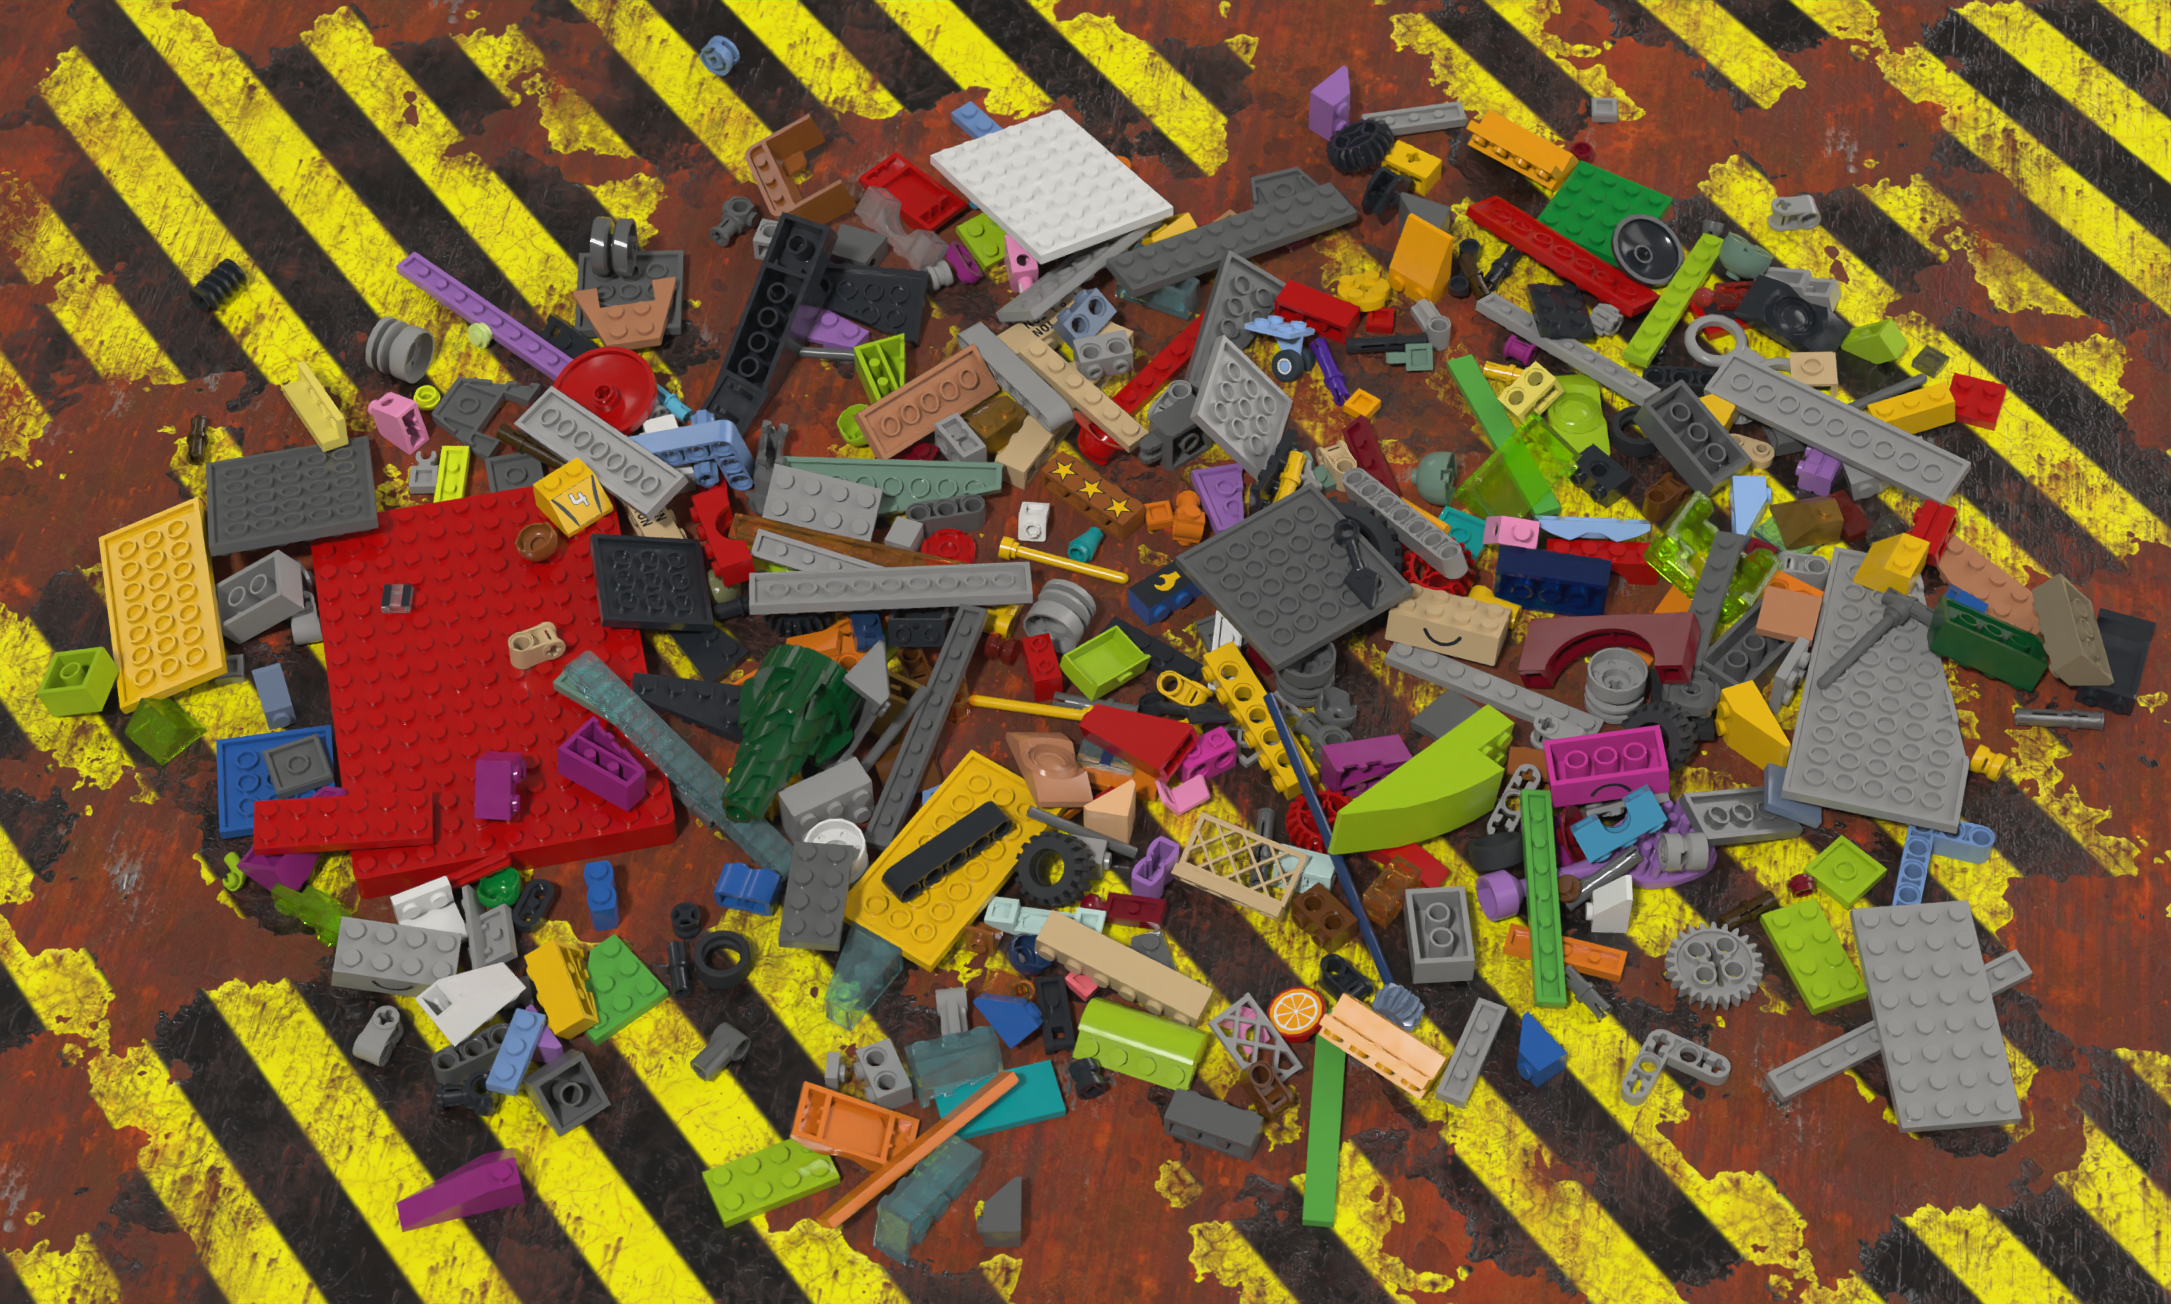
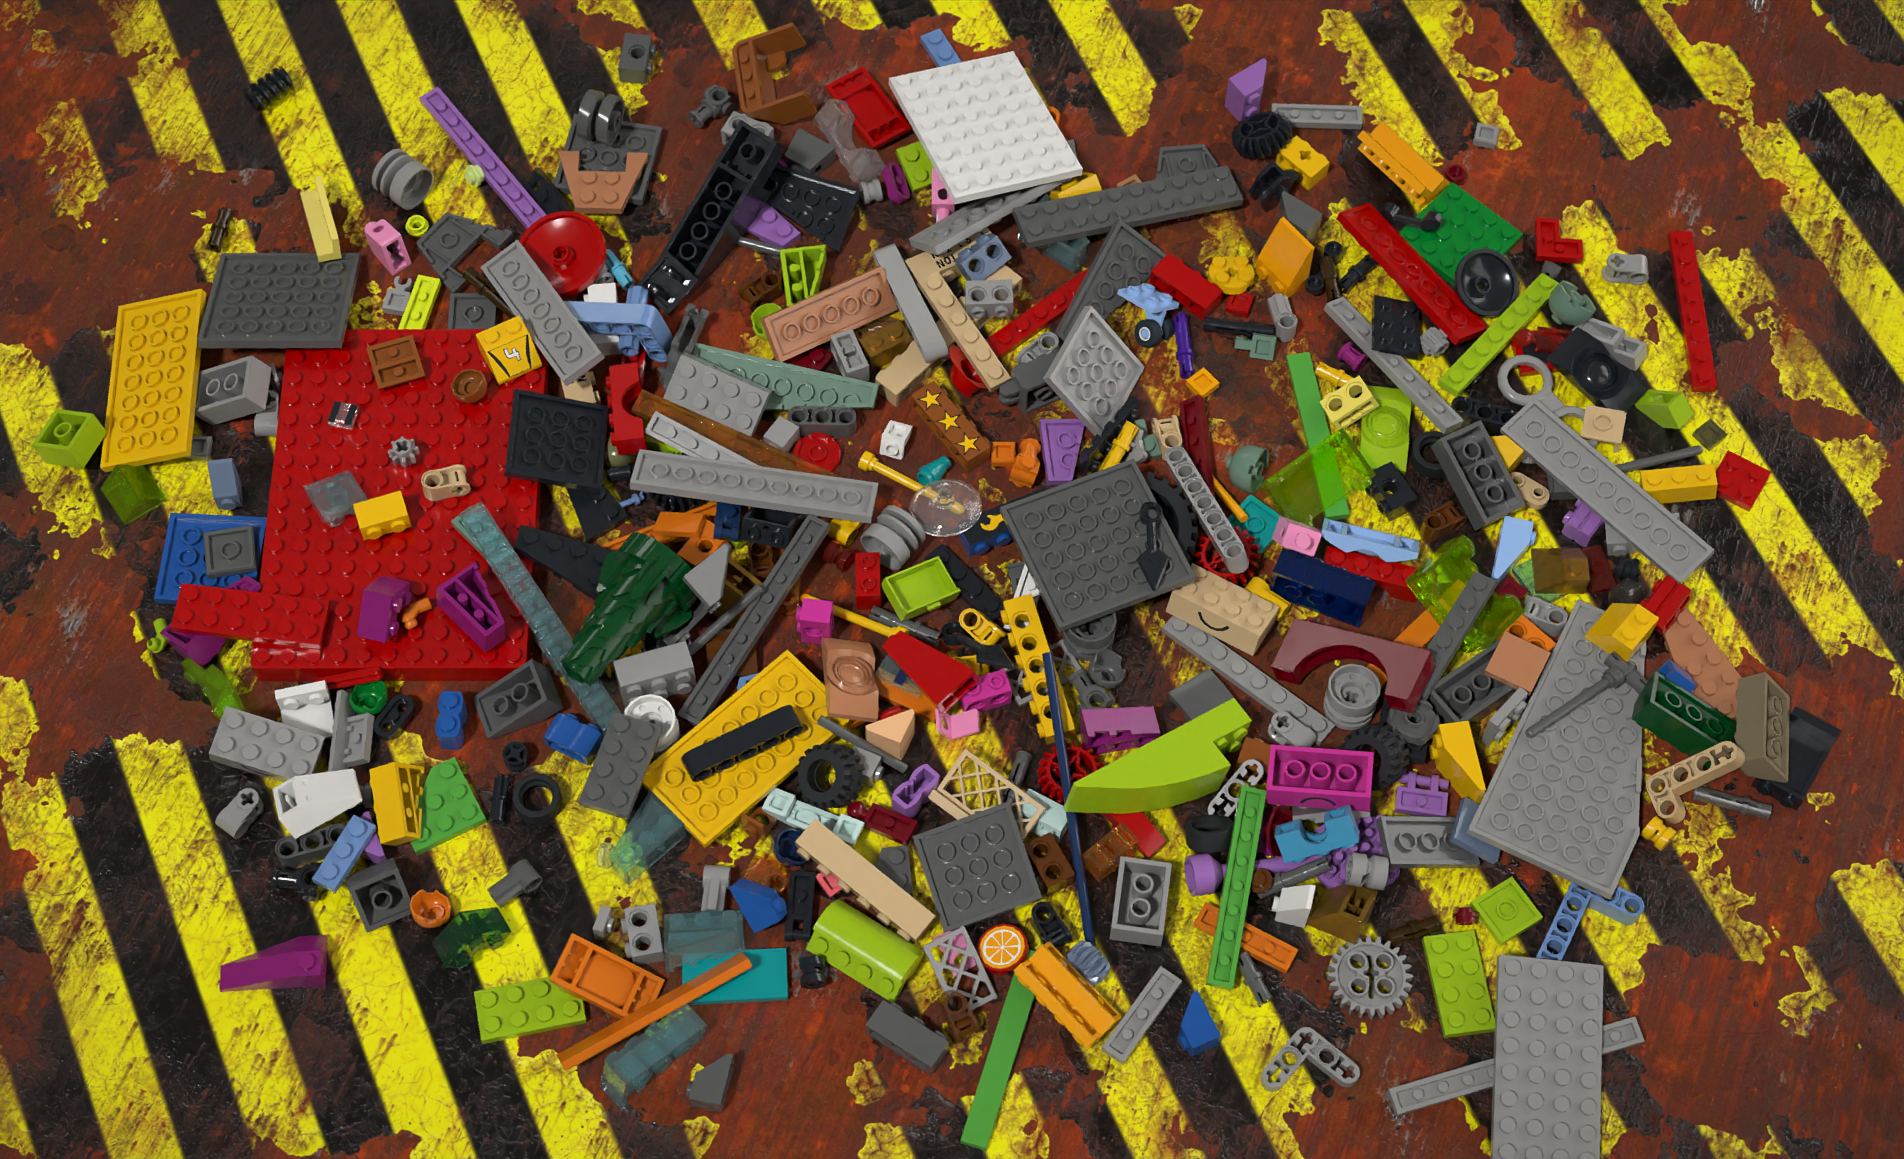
camera: 10 degrees right, 10 degrees up
none -> clear light blue slope [302,470,368,527]
none -> yellow brick [353,491,412,540]
none -> dark orange slope [366,335,425,390]
none -> light grey gear [388,436,420,468]
none -> orange arm [401,597,432,629]
none -> orange hair [409,889,452,928]
none -> clear green brick [432,907,512,968]
none -> dark grey slope [473,659,563,740]
none -> clear tile [597,842,615,869]
none -> dark grey brick [618,33,656,84]
none -> medium blue hand [619,491,649,508]
none -> reddish brown piece [738,270,783,312]
none -> dark pink brick [796,598,834,644]
none -> clear dish [909,479,982,537]
none -> dark grey plate [913,801,1043,933]
none -> pearl gold slope [1307,884,1378,944]
none -> black bar [1381,202,1443,232]
none -> medium lavender plate [1394,771,1449,817]
none -> red plate [1535,218,1583,264]
none -> black wheel [1614,555,1639,583]
none -> tan beam [1646,741,1745,824]
none -> red plate [1668,231,1717,392]

